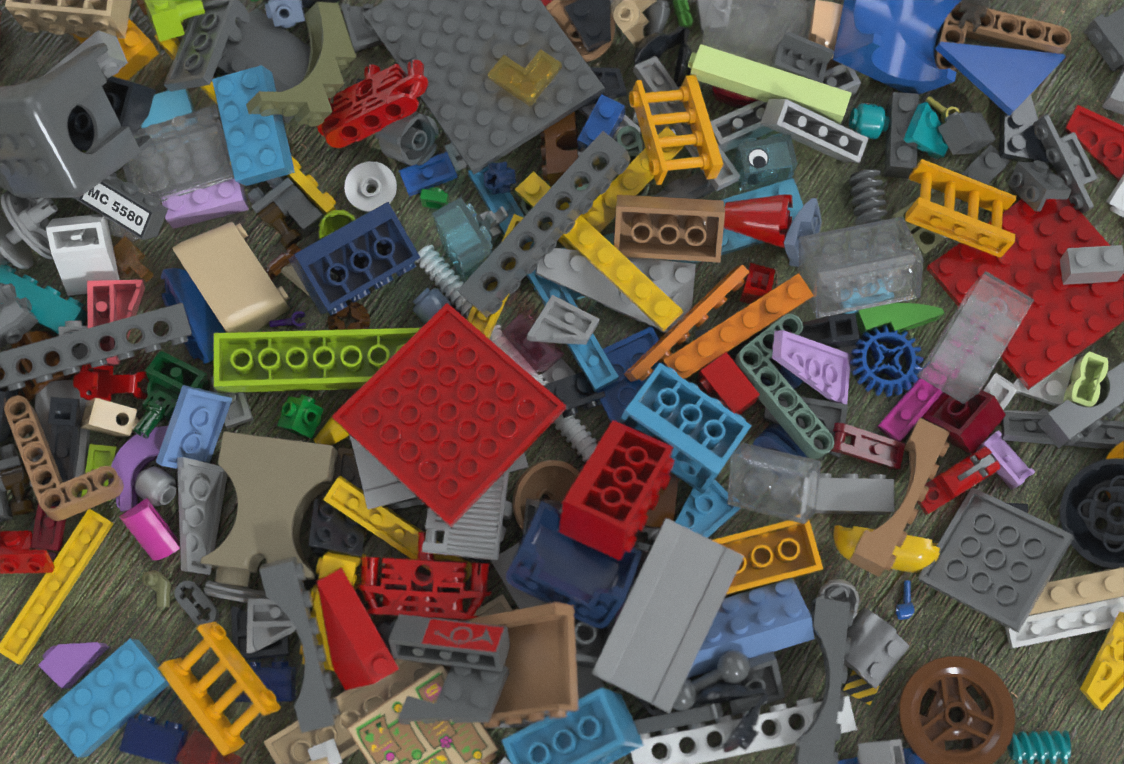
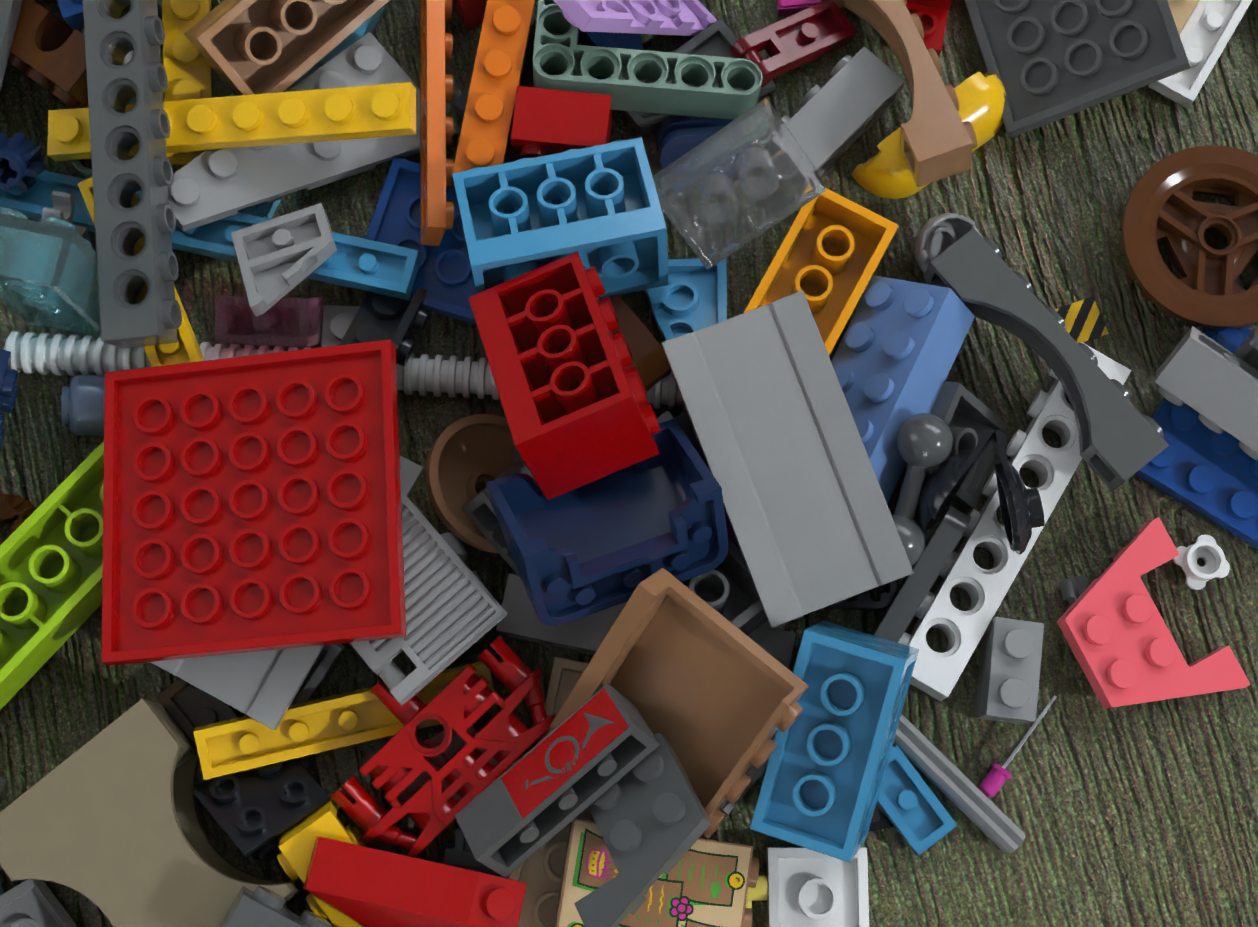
camera: 50 degrees left, 0 degrees up
green brick [277,395,324,439] -> none
yellow cone [313,415,349,446] -> none
flat silver brick [844,608,910,689] -> none
blue hand [896,580,914,620] -> none

